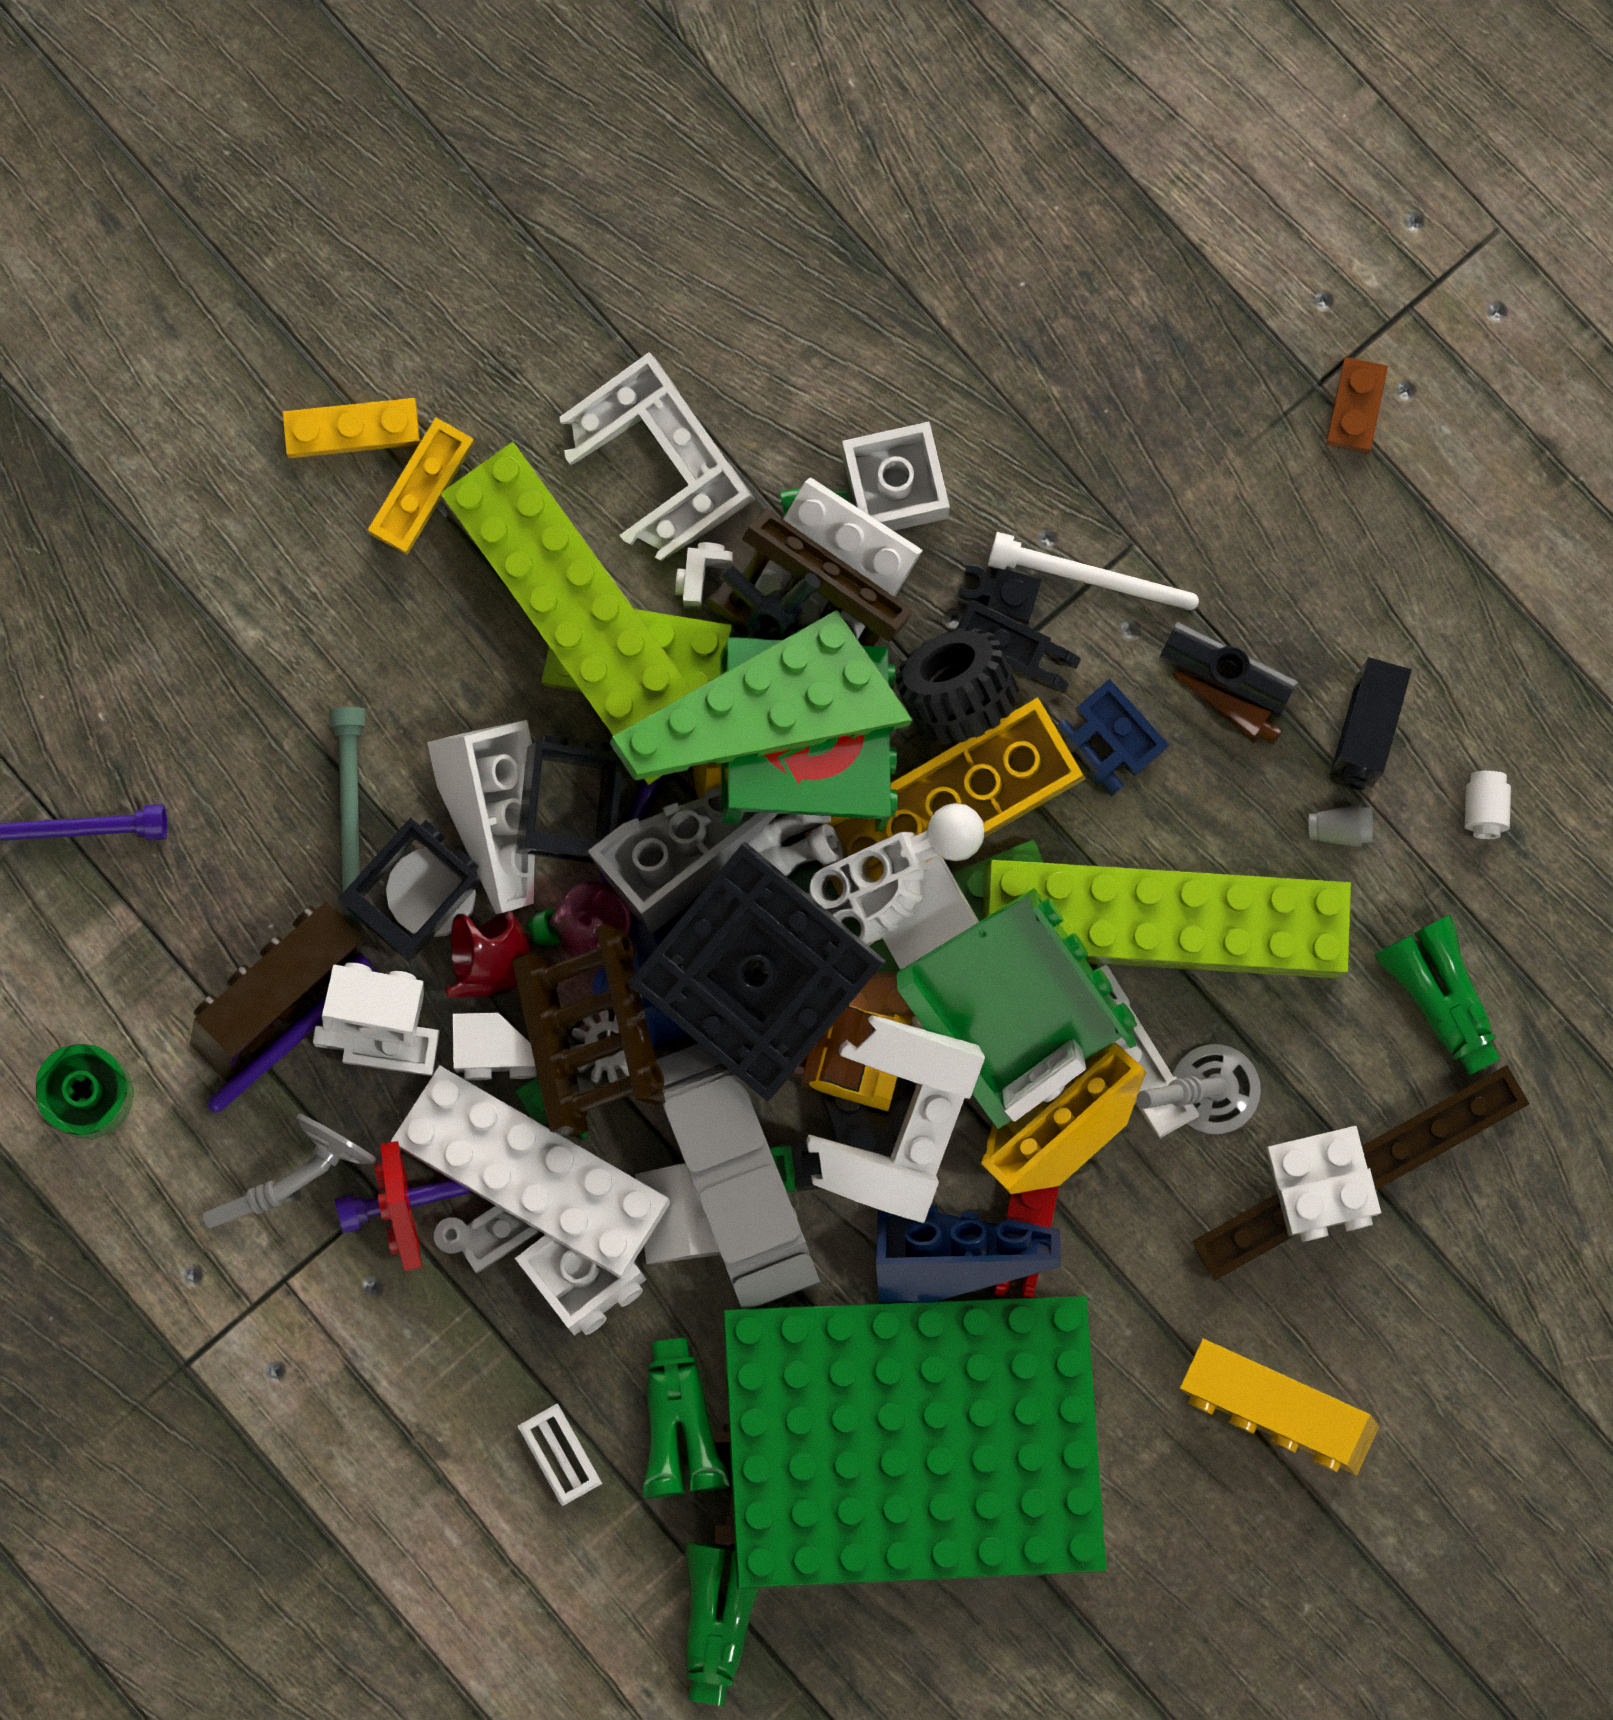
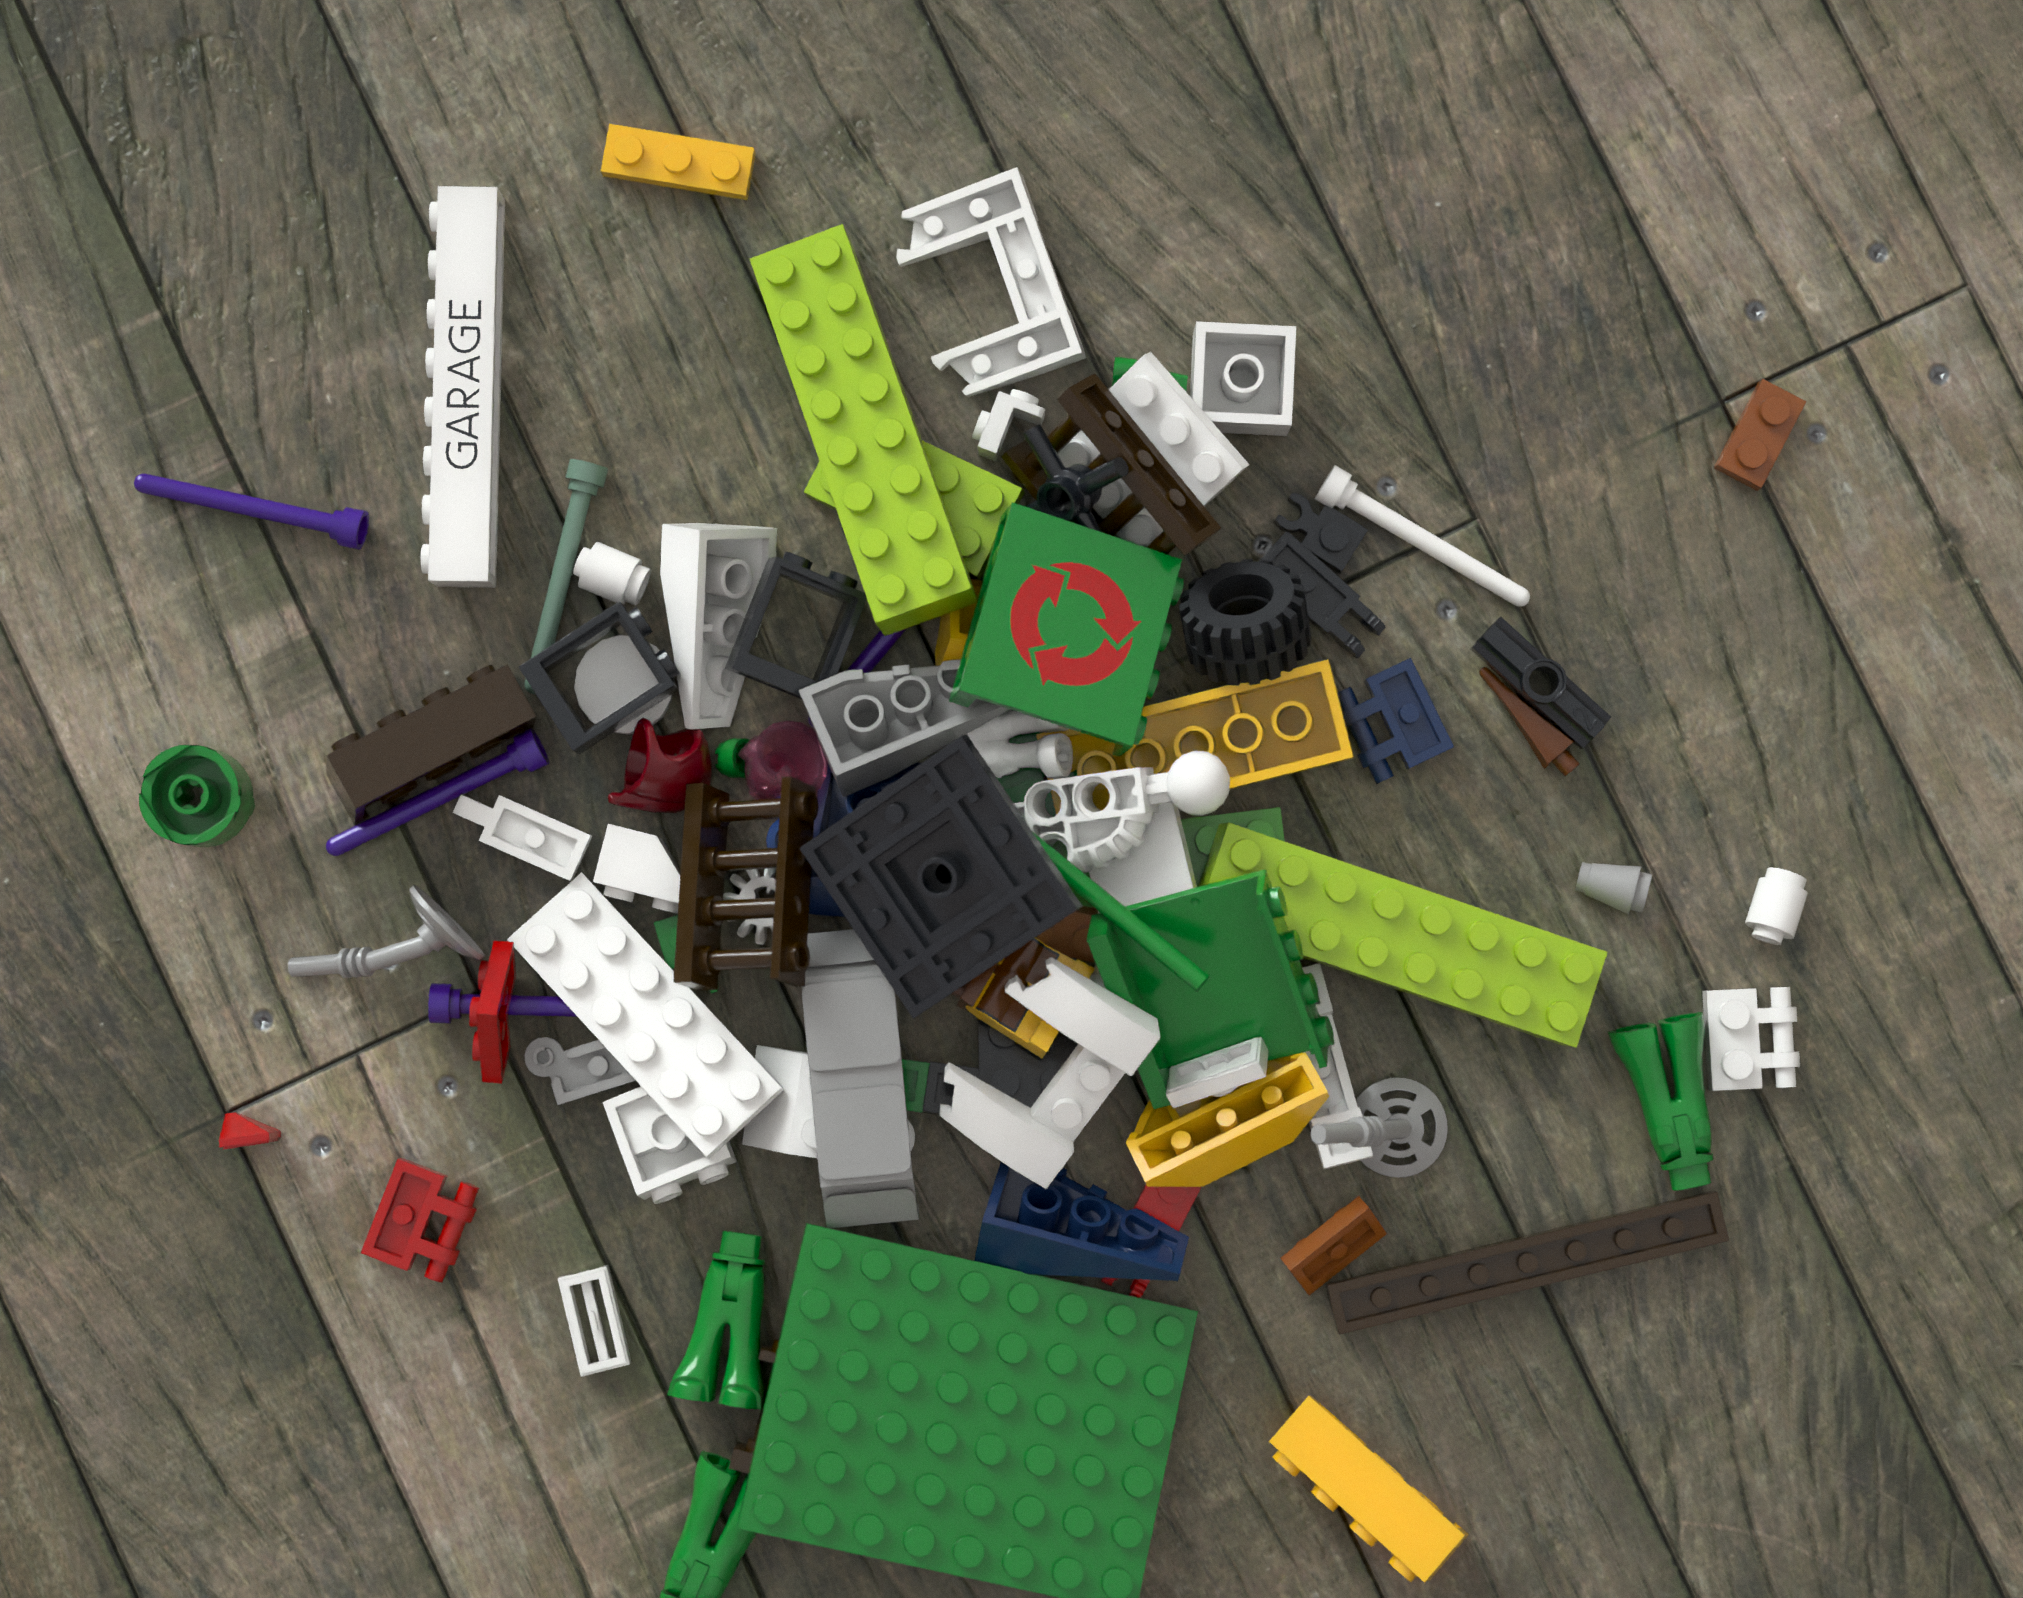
camera: 15 degrees right, 5 degrees up
white brick [322,963,424,1047] -> none
yellow plate [368,417,475,555] -> none
bright green wing [610,610,912,780] -> none
white plate [1266,1126,1381,1242] -> none
black window [1330,657,1412,790] -> none
none -> red slope [219,1112,281,1150]
none -> red plate [361,1158,479,1283]
none -> white brick [421,186,505,588]
none -> white brick [573,542,651,606]
none -> green bar [1022,816,1210,992]
none -> dark orange plate [1280,1196,1387,1295]
none -> white plate [1702,987,1800,1091]

